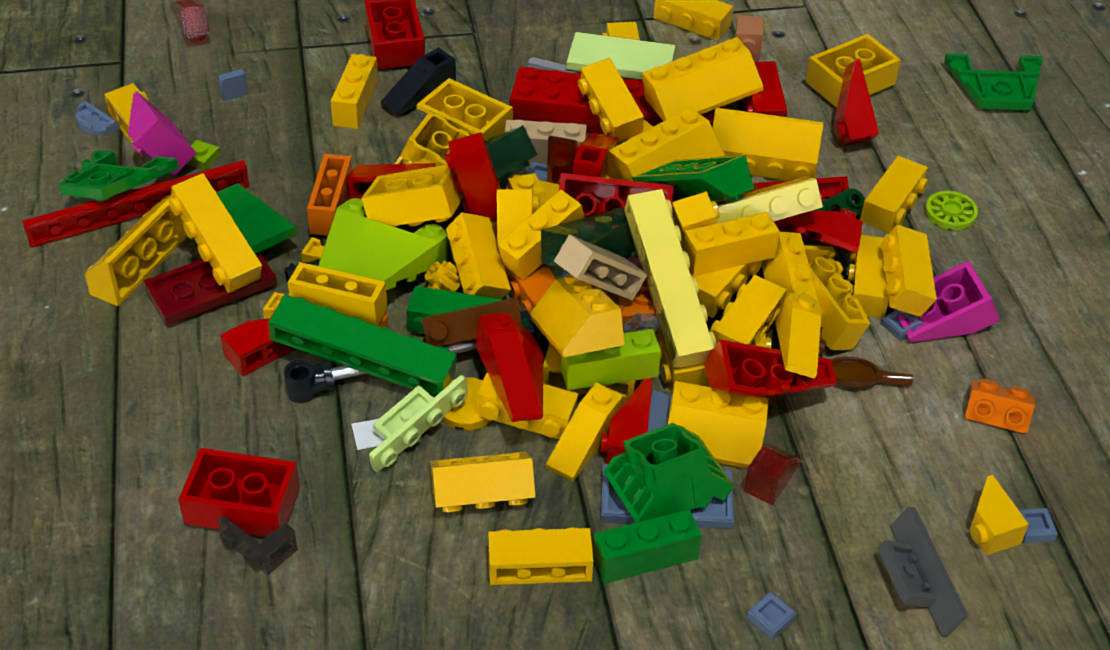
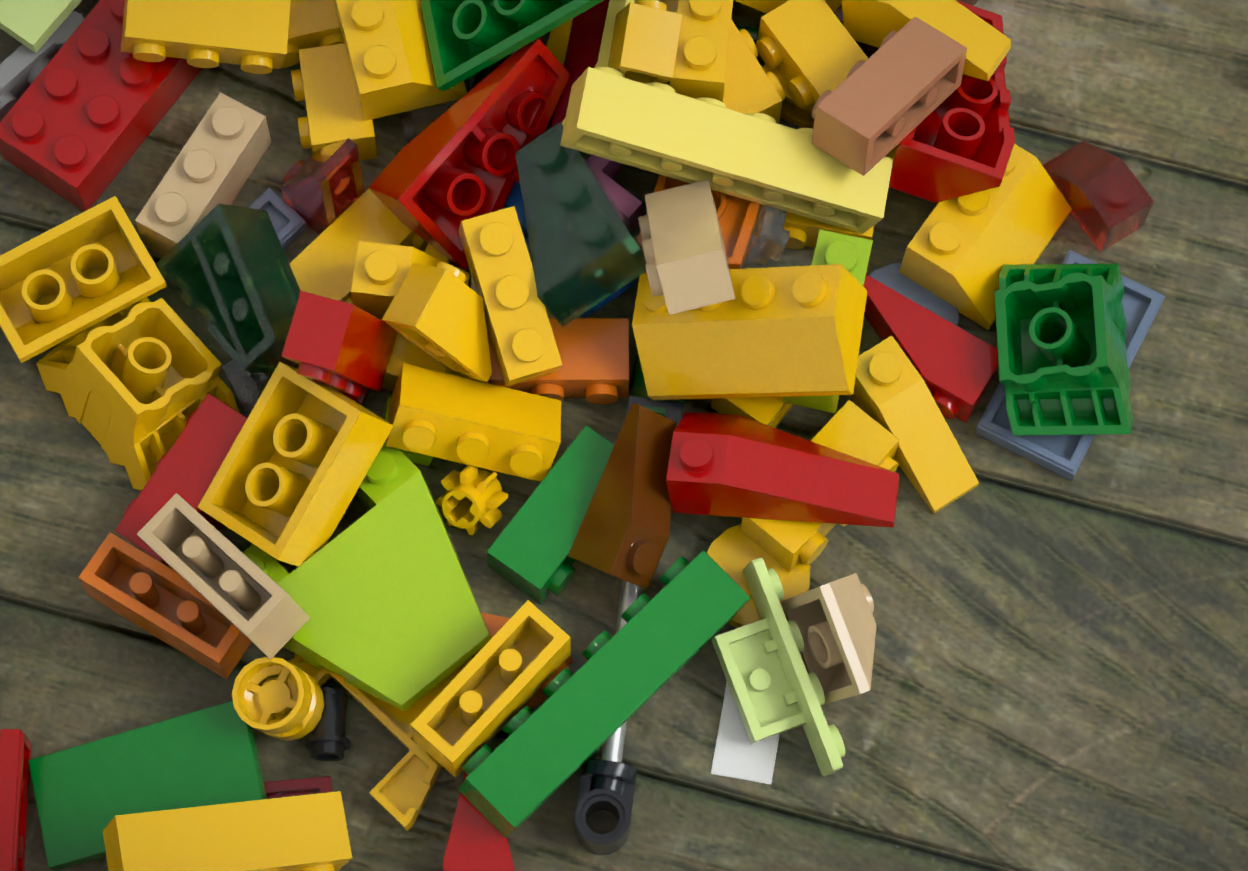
camera: 65 degrees left, 25 degrees up
yellow slope [430,452,536,512] -> none
yellow brick [488,527,593,585] -> none
red slope [573,133,619,178] -> none
green brick [593,509,702,584] -> none
none -> tan brick [137,493,310,660]
none -> yellow wheel [232,657,324,741]
none -> tan slope [780,573,876,706]
none -> nougat brick [811,17,967,176]

